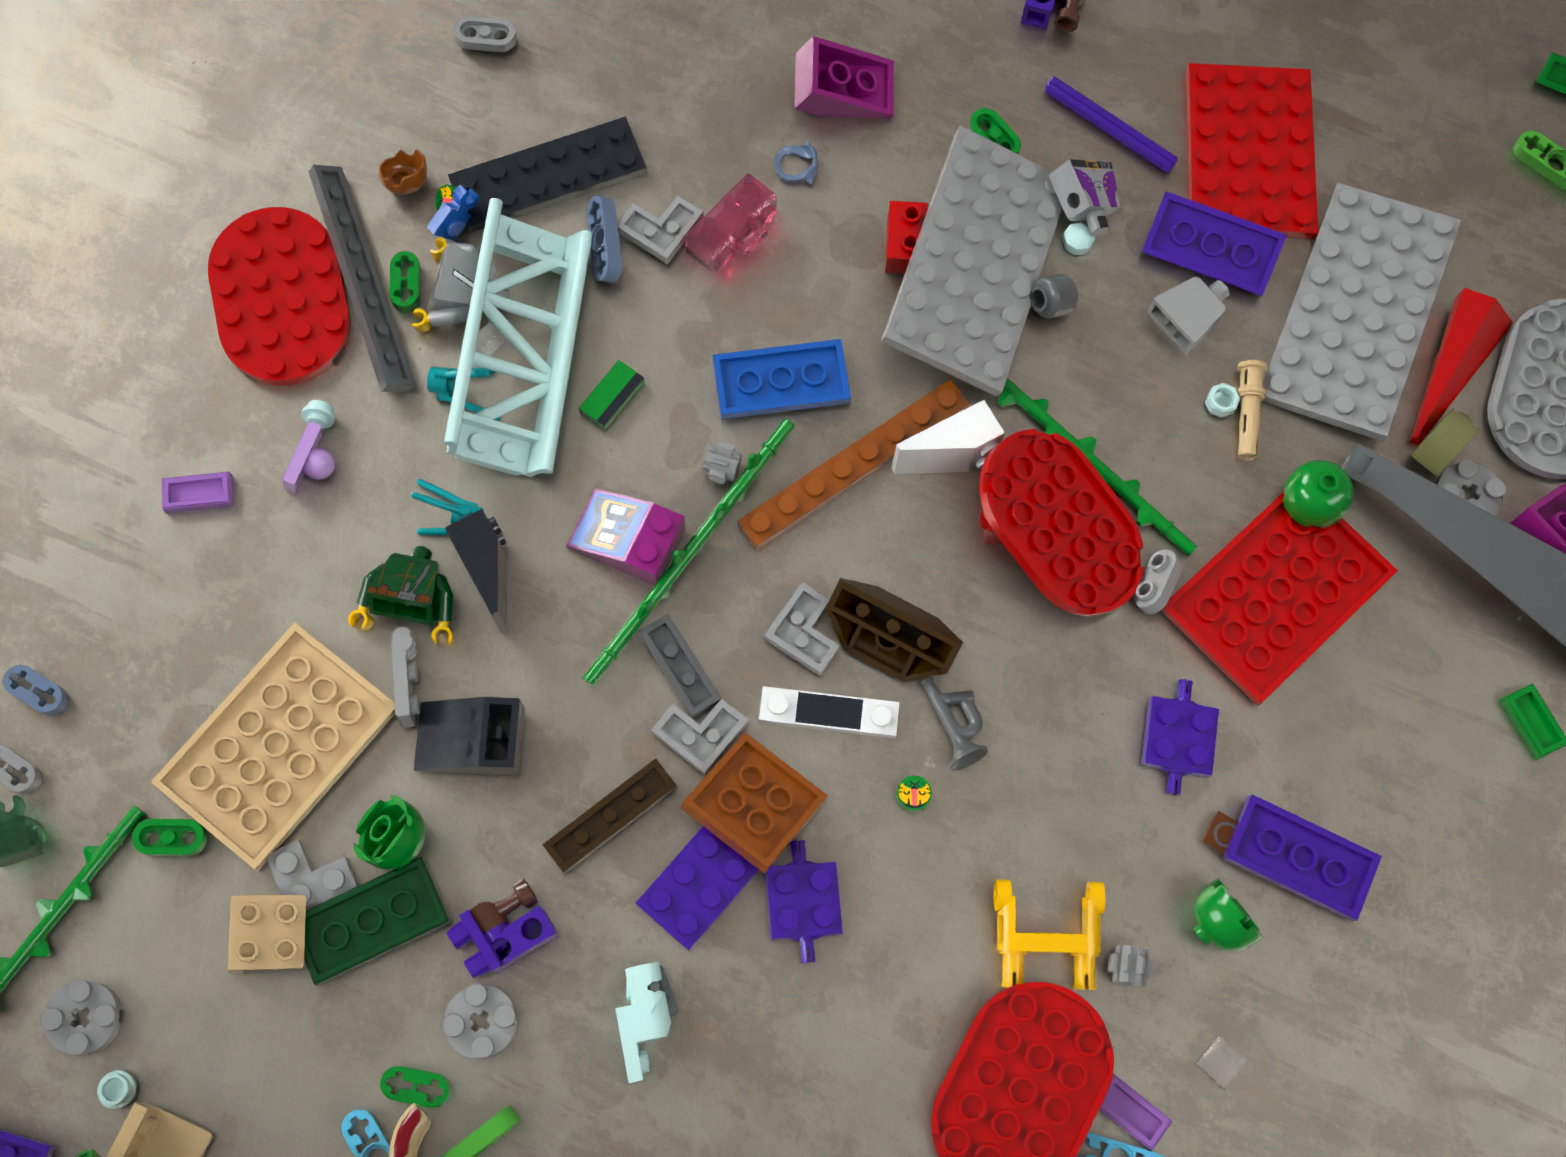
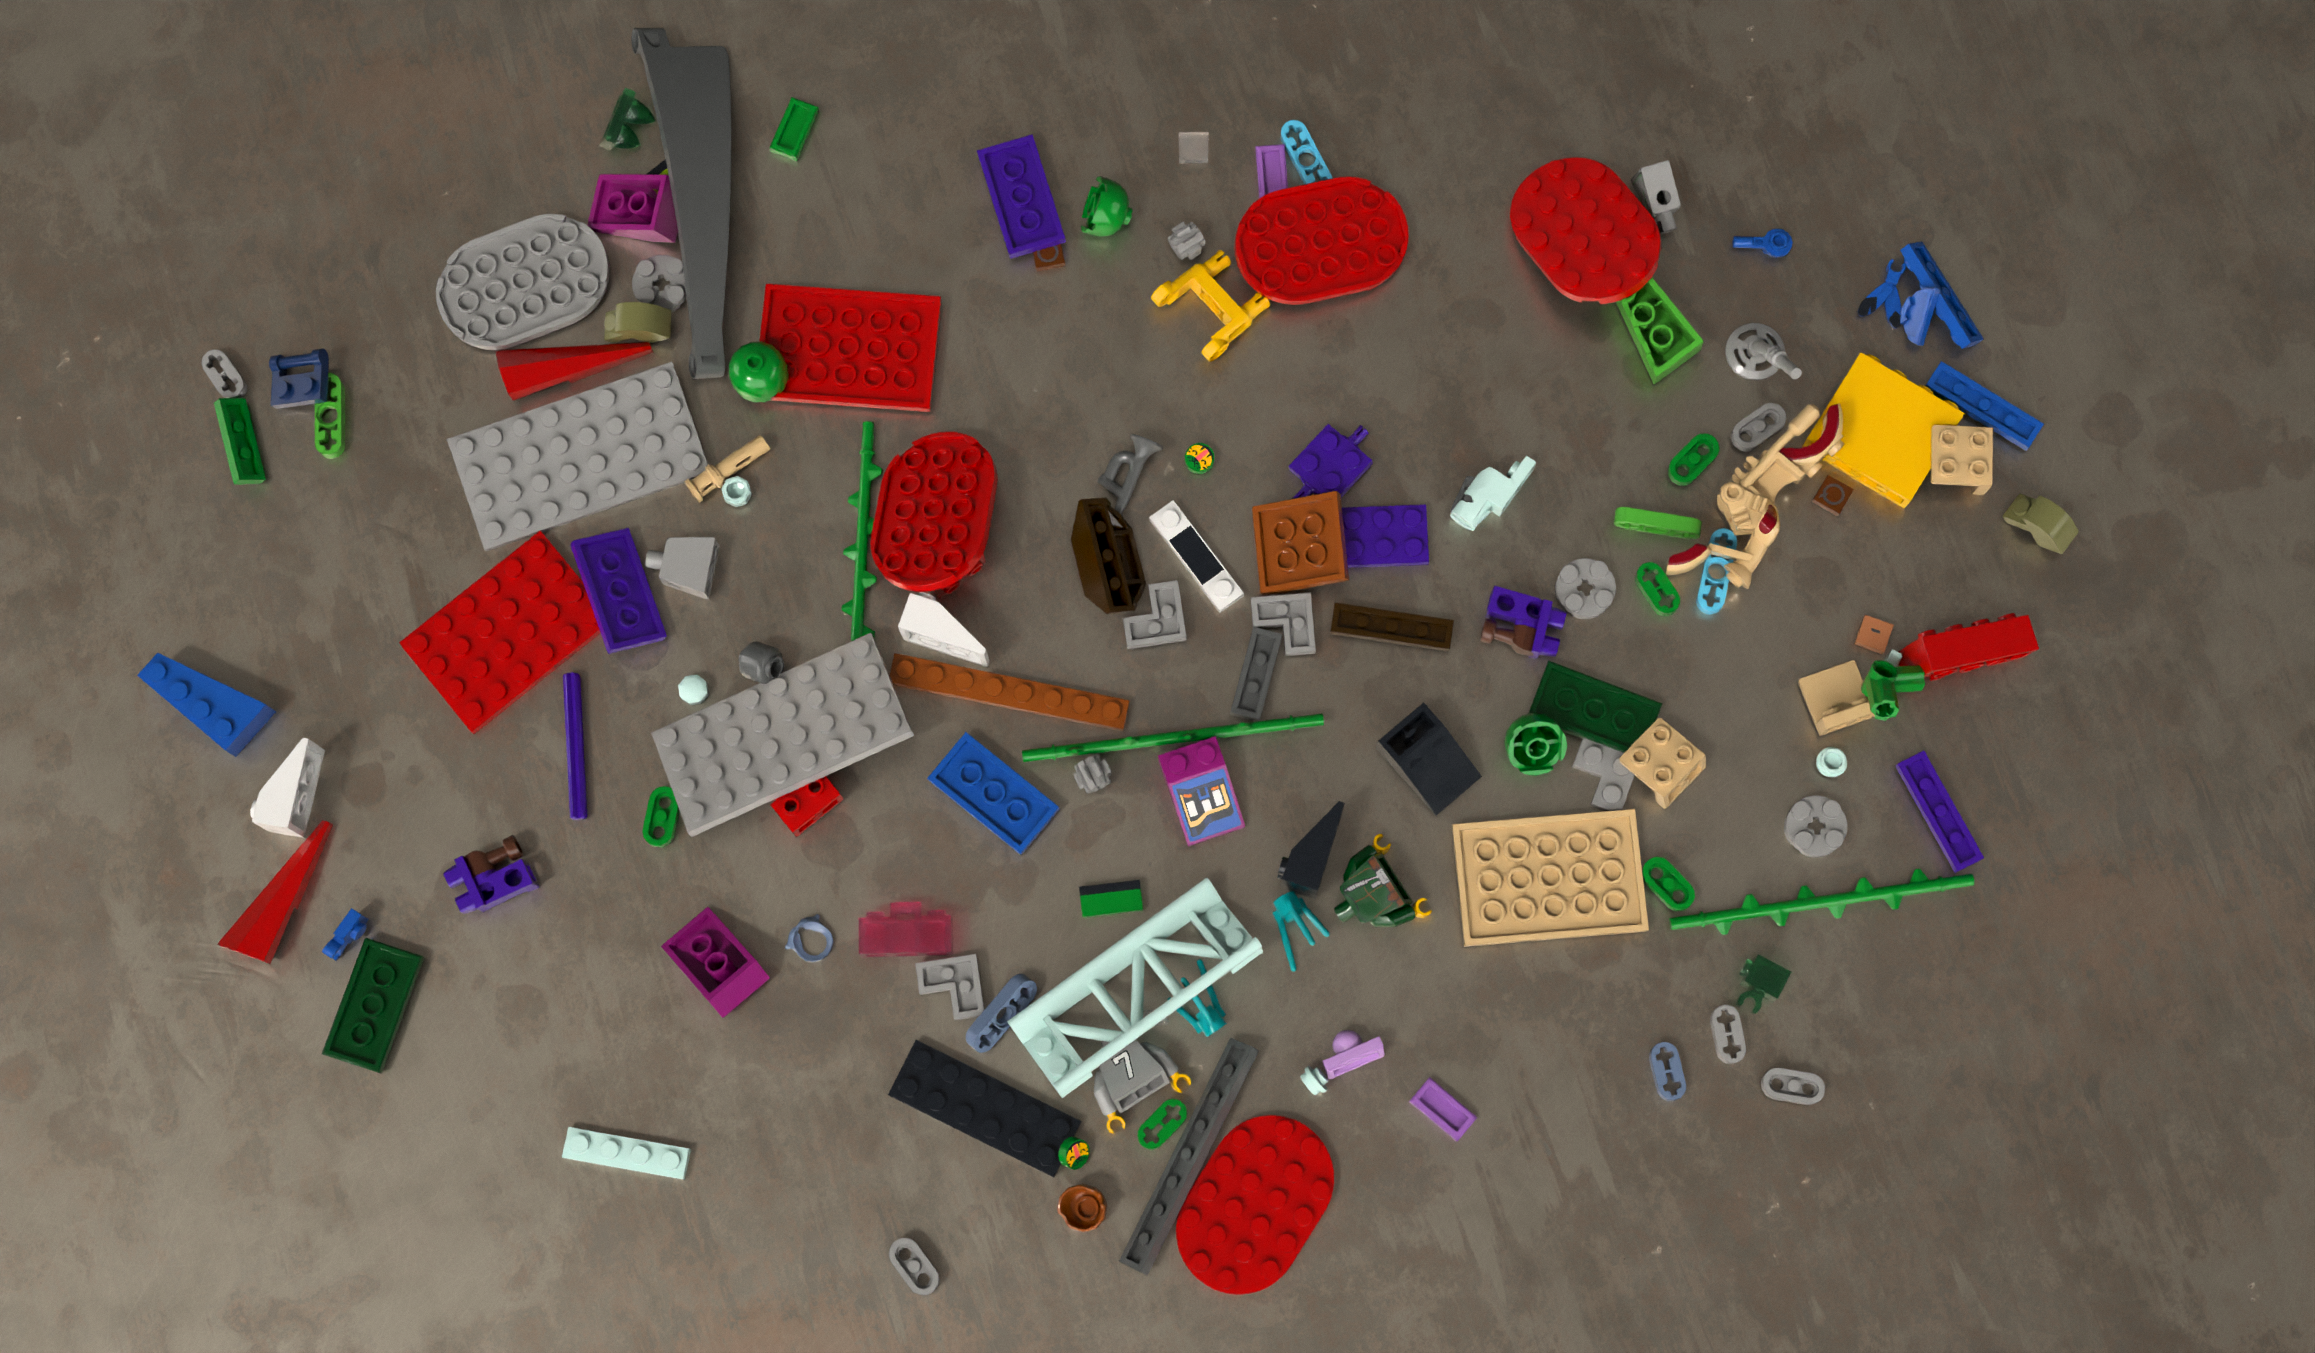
camera: 125 degrees left, 5 degrees up
light grey hinge [391,626,420,728] -> none
blue plate [427,185,480,241] -> none
light grey torso [1048,159,1120,236] -> none
light grey plate [1133,549,1183,614] -> none
dark purple plate [1141,679,1219,796] -> none

